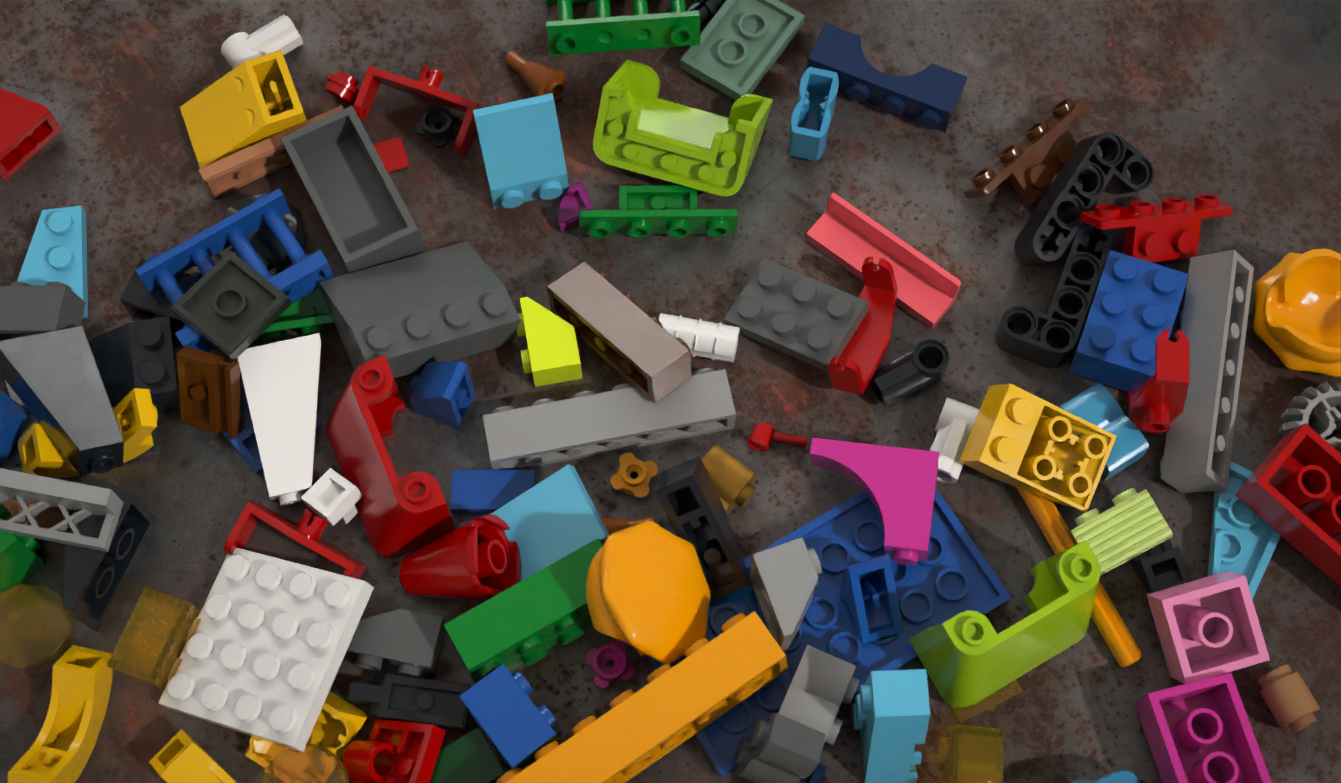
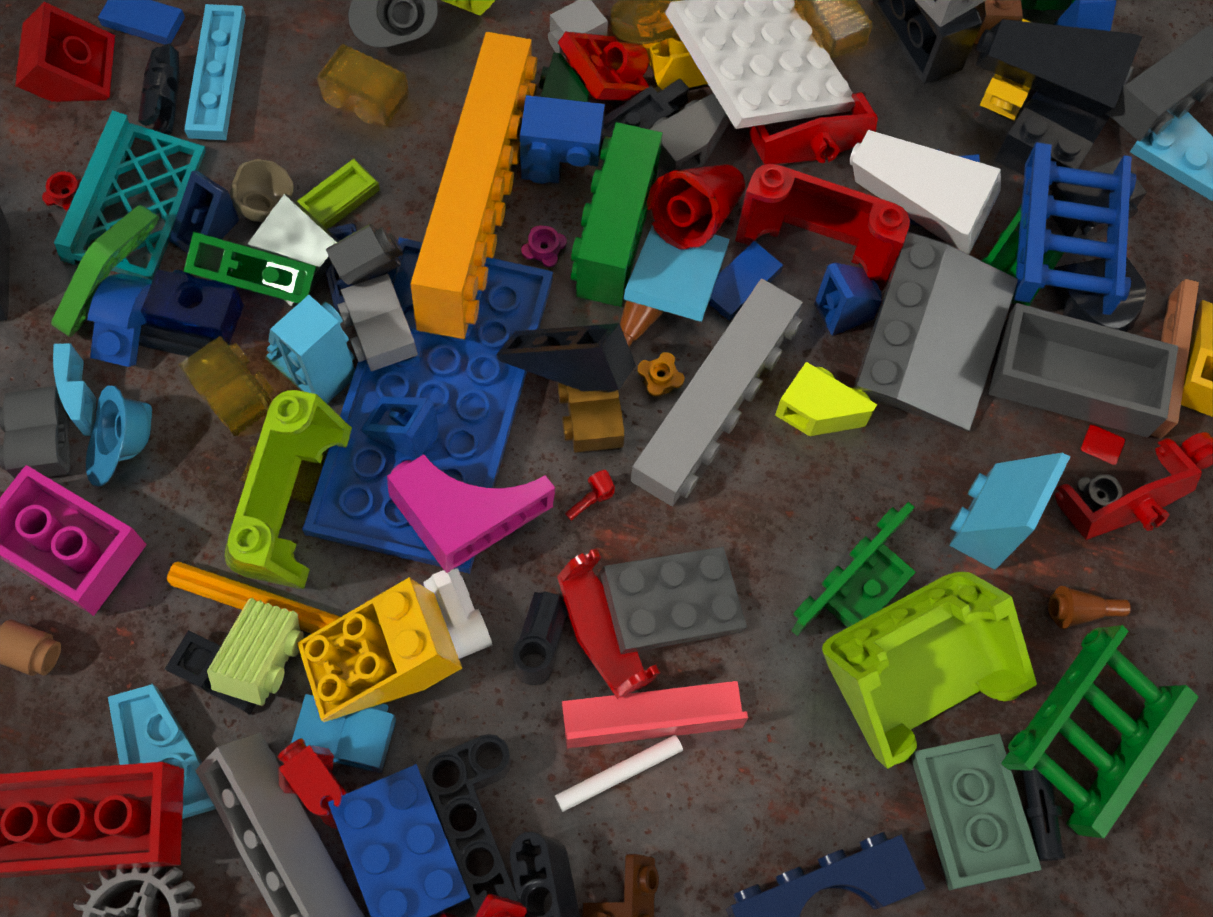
camera: 130 degrees right, 0 degrees up
pearl dark grey tile [170,251,292,361] -> none
reddish brown plate [177,346,242,439] -> none
white tile [301,468,363,526] -> none
brick [547,261,692,404] -> none
magenta tile [557,180,595,232] -> none
light orange piece [586,520,710,664] -> none
white axle [659,313,740,363] -> none
light grey slope [749,537,822,655] -> none
dark azure brick [788,67,839,161] -> none
bright pink brick [1147,571,1270,684] -> none
none -> white bar [555,735,683,812]

